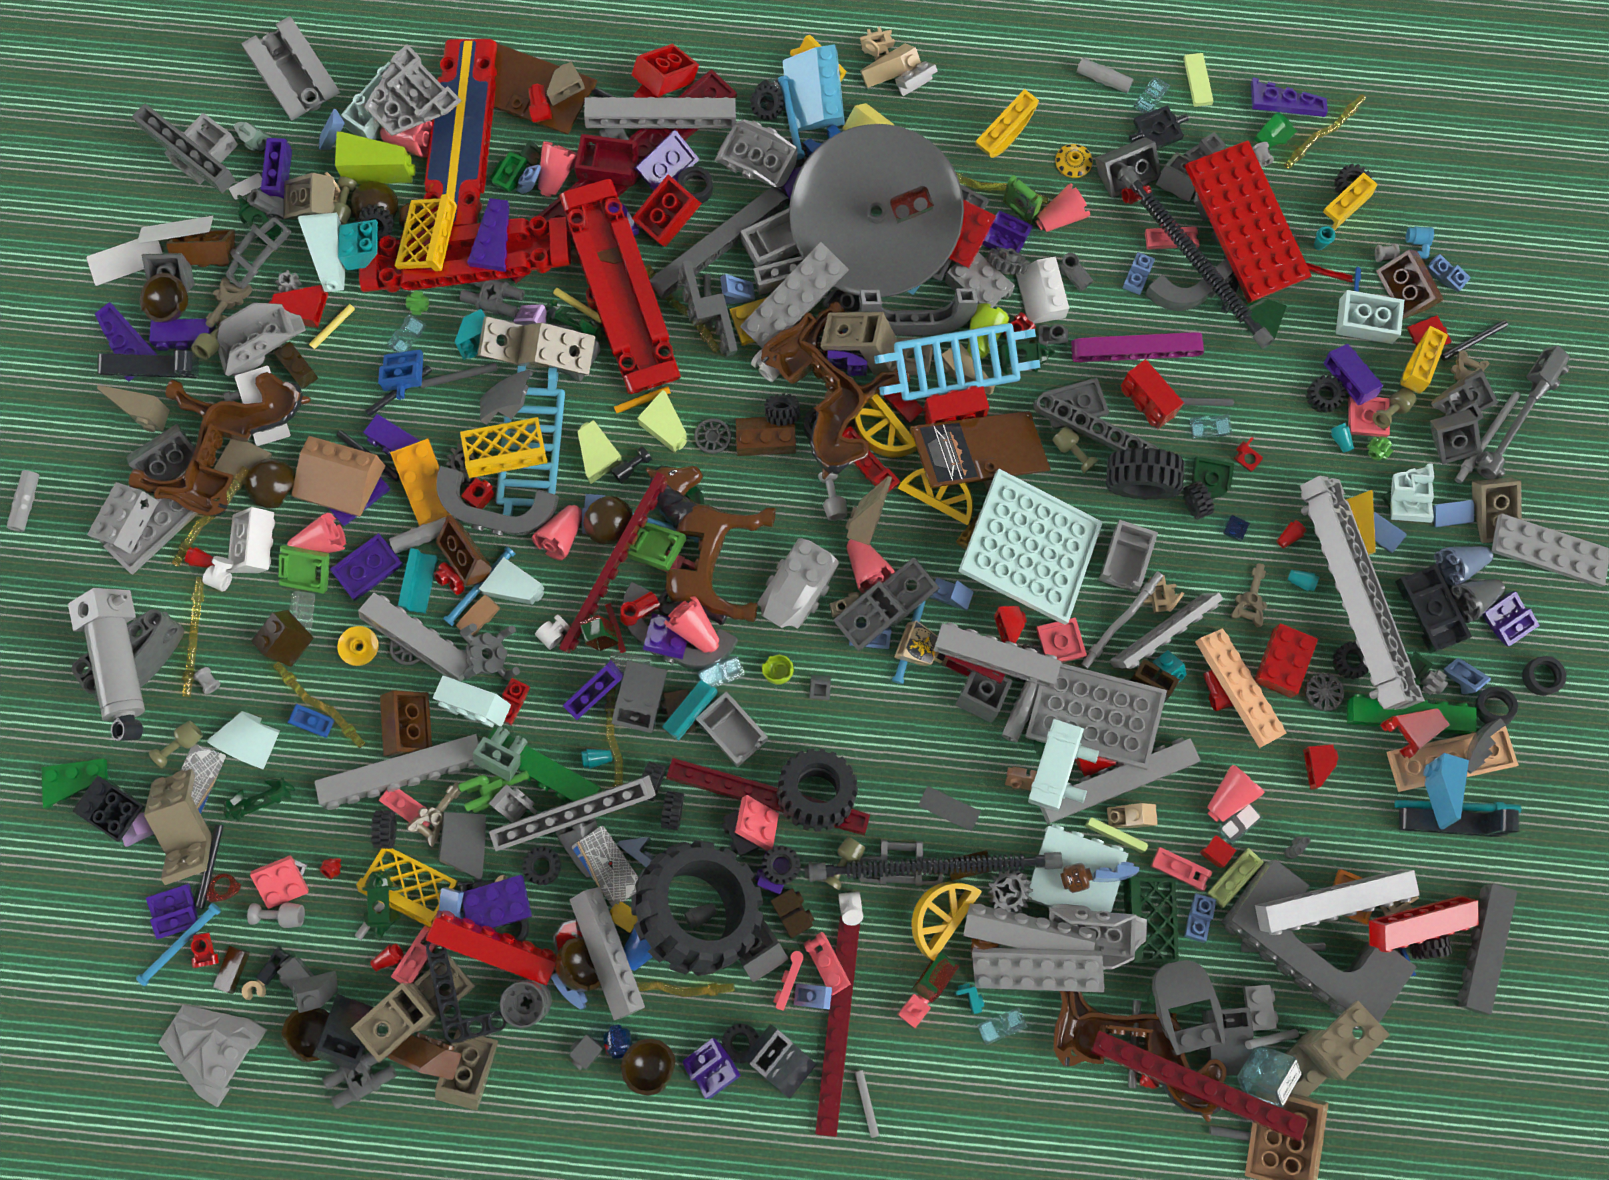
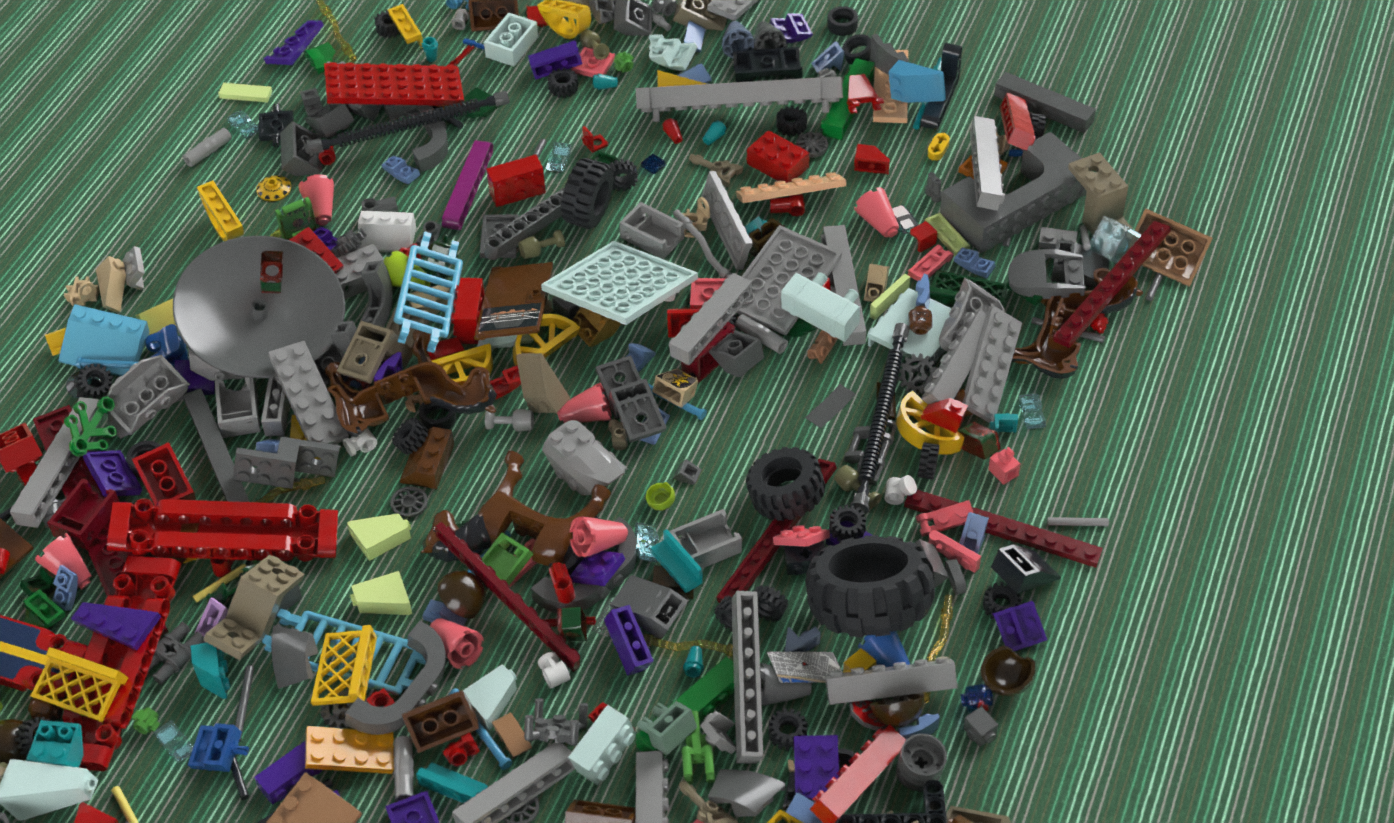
camera: 70 degrees left, 25 degrees down
black piece [610,446,652,484] -> none
light orange bar [614,386,671,414] -> none
dark brown piece [771,888,815,939] -> none
coral plate [1145,227,1200,249] -> none
none -> green plant [64,396,117,457]
none -> black tyre [918,442,939,480]
none -> red slope [920,398,968,433]
none -> yellow beam [927,133,950,161]
none -> dark grey beam [945,559,967,595]

